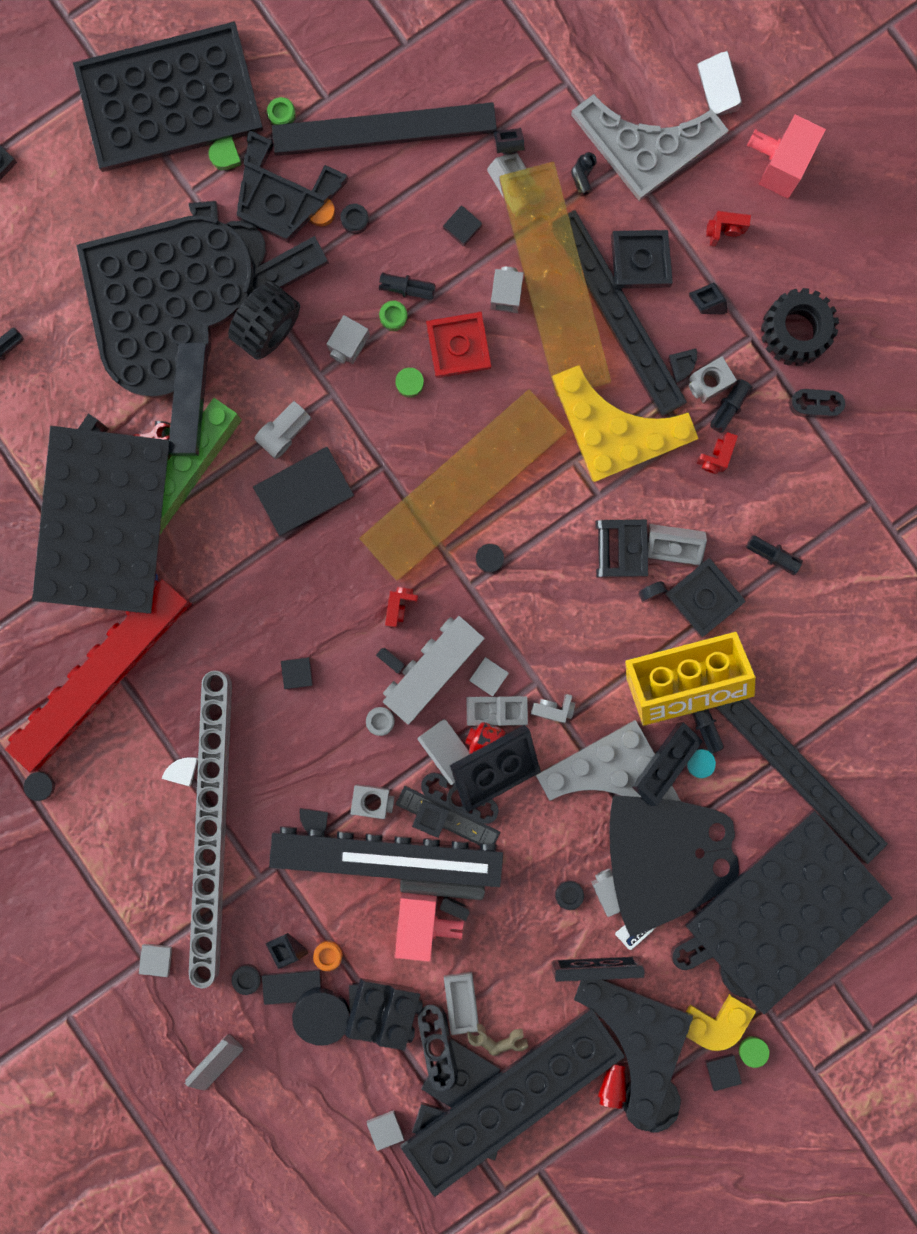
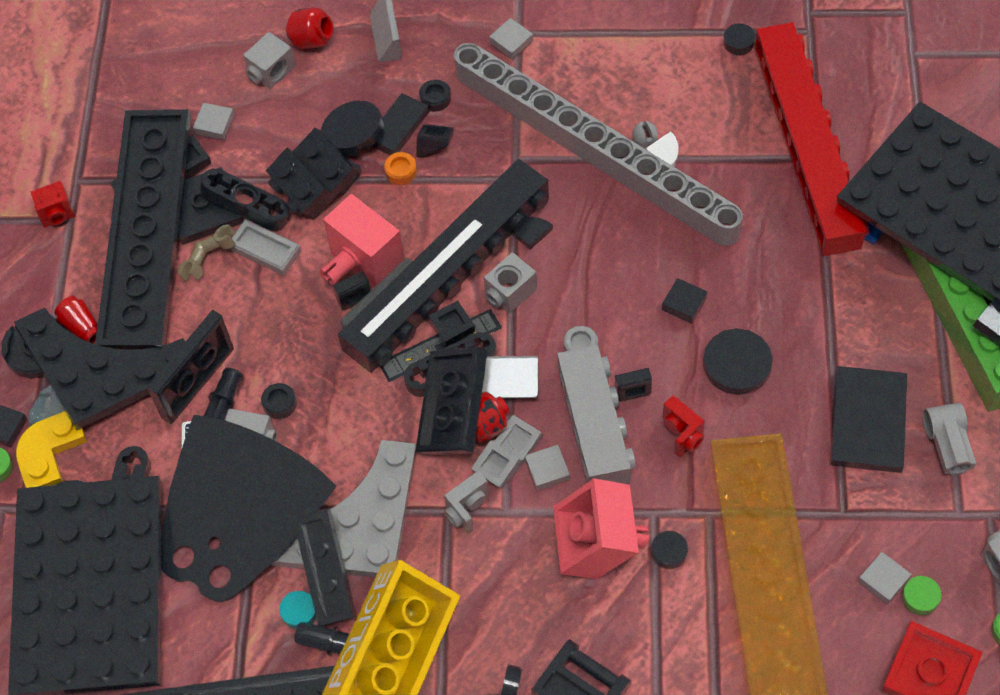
camera: 130 degrees right, 25 degrees down
none -> clear light blue tile [28,386,64,426]
none -> red bracket [30,180,75,228]
none -> black axle [204,368,244,420]
none -> light grey brick [243,32,296,90]
none -> red head [286,7,334,50]
none -> coral brick [553,478,650,579]
none -> light grey hinge [632,121,658,149]
none -> black tile [703,328,773,395]
none -> light grey tile [858,552,912,605]

